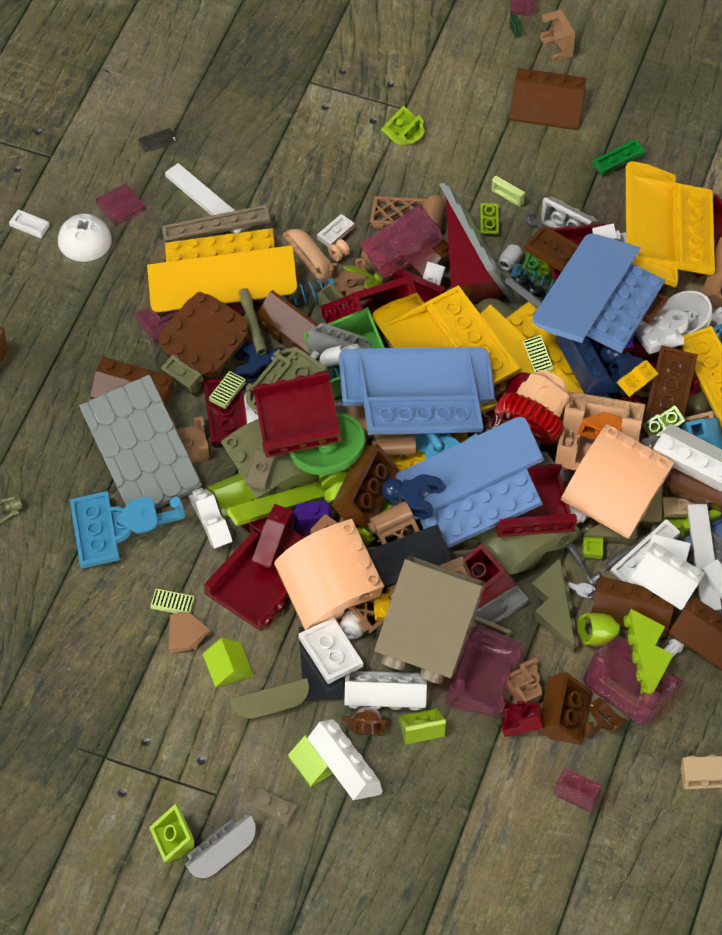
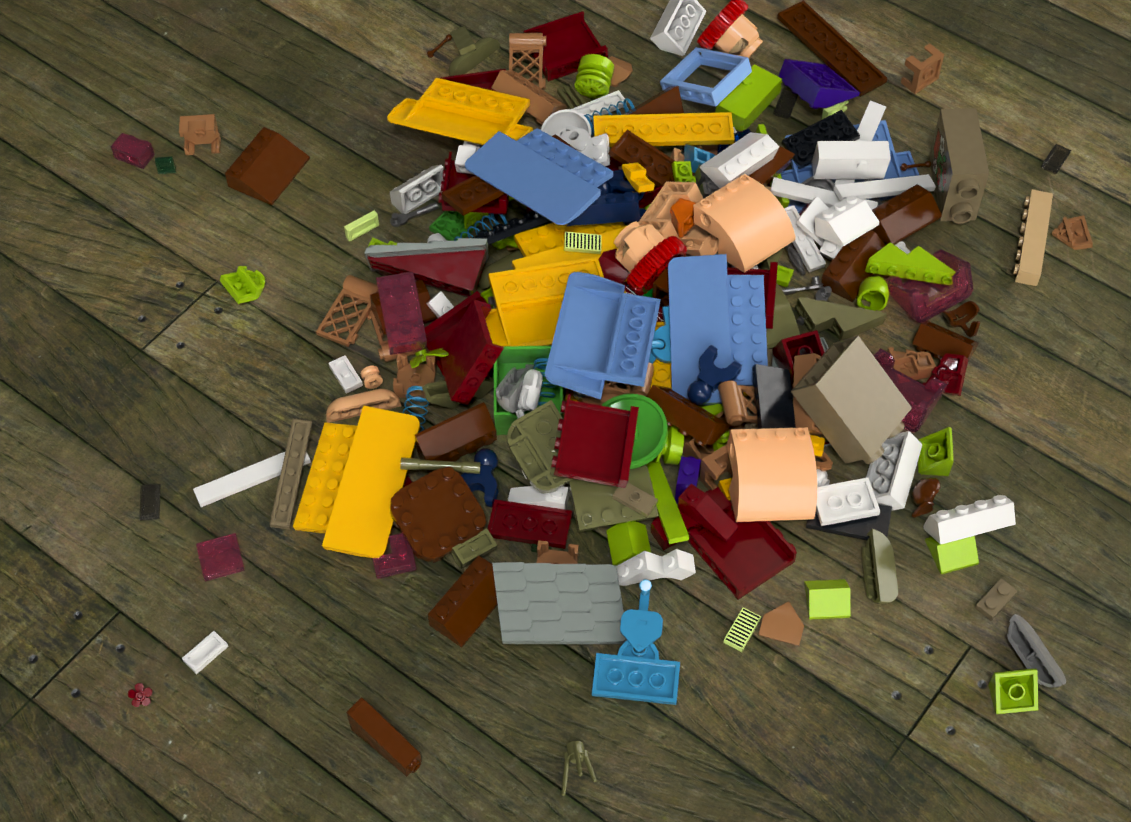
camera: 70 degrees left, 0 degrees up
white piece [58,213,112,262] -> none
yellowish green tile [209,371,246,409] -> none
clear pink brick [553,767,602,813] -> none
green plate [592,138,646,176] -> none

